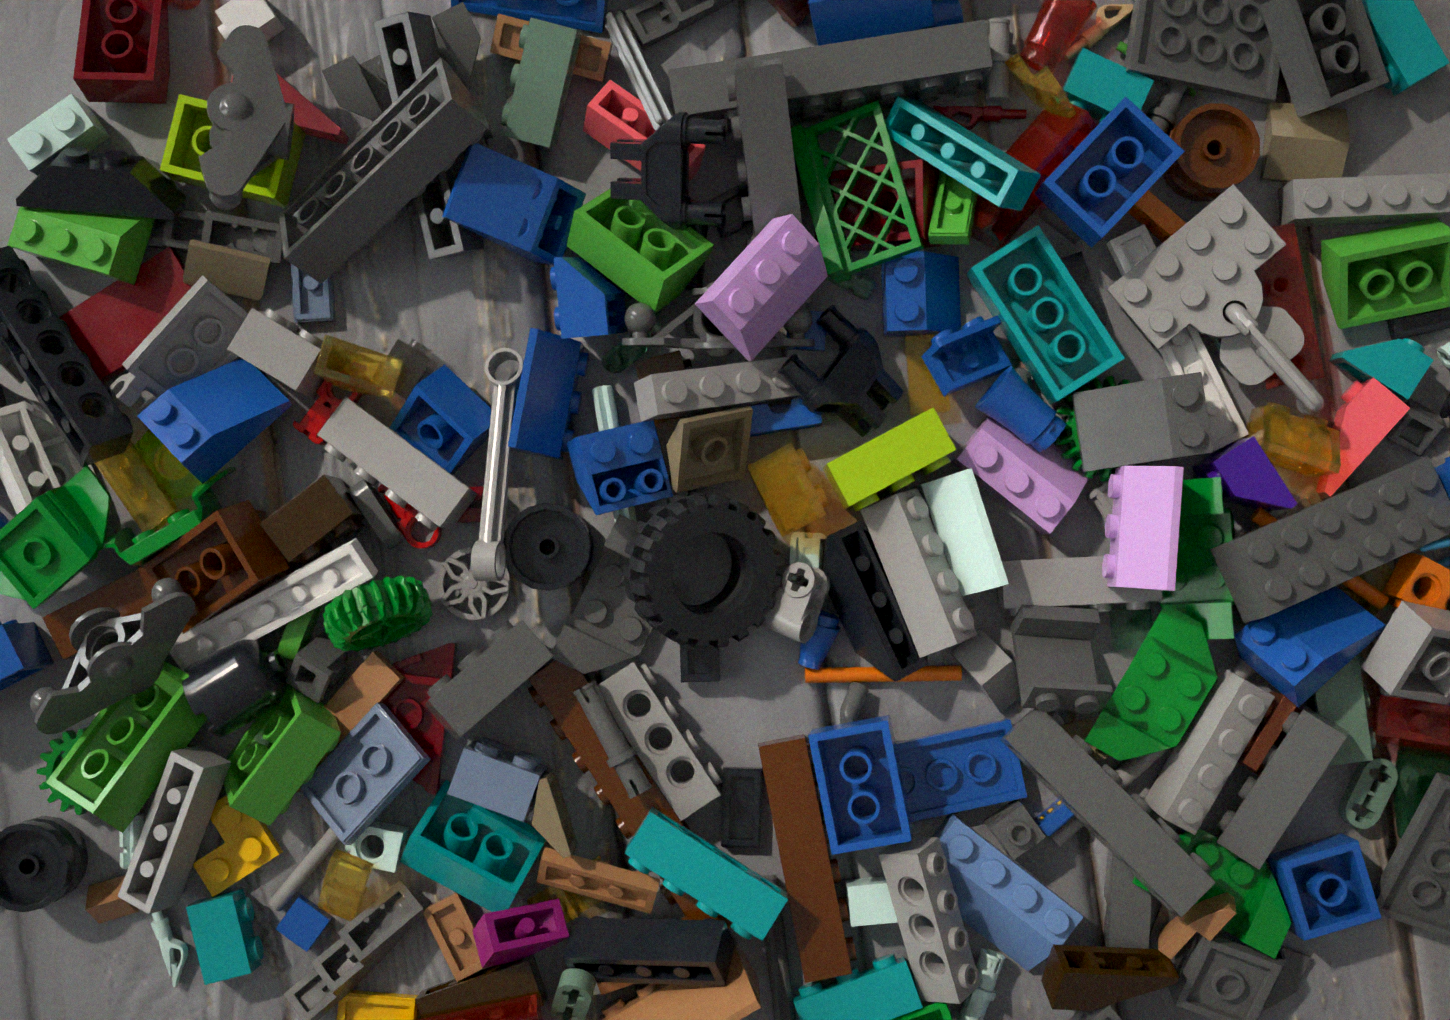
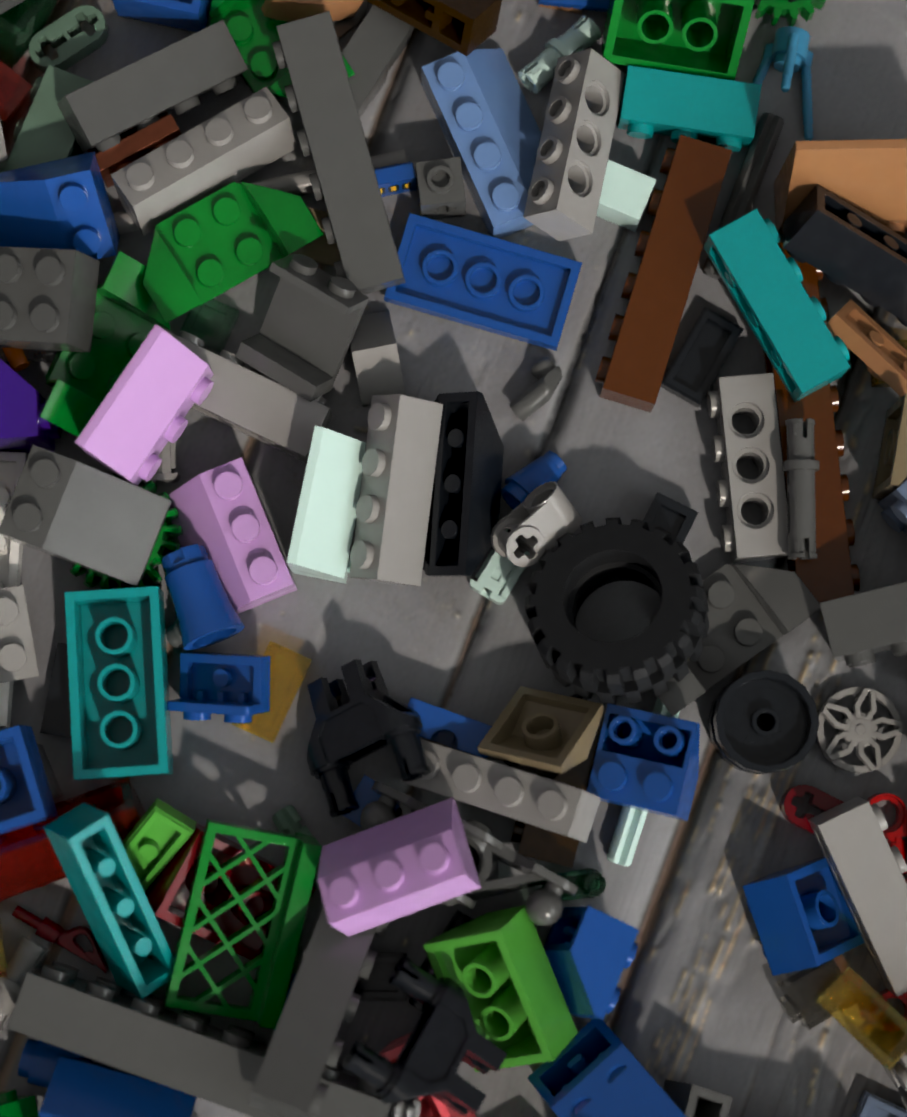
camera: 155 degrees left, 5 degrees down
light grey piece [471,348,524,582] -> none
blue slope [508,328,589,460] -> none
clear yellow slope [747,442,830,538] -> none
orange bar [805,665,962,683] -> none
blue brick [808,715,913,855] -> none
lime brick [822,407,956,512] -> none
blue slope [881,251,961,337] -> none

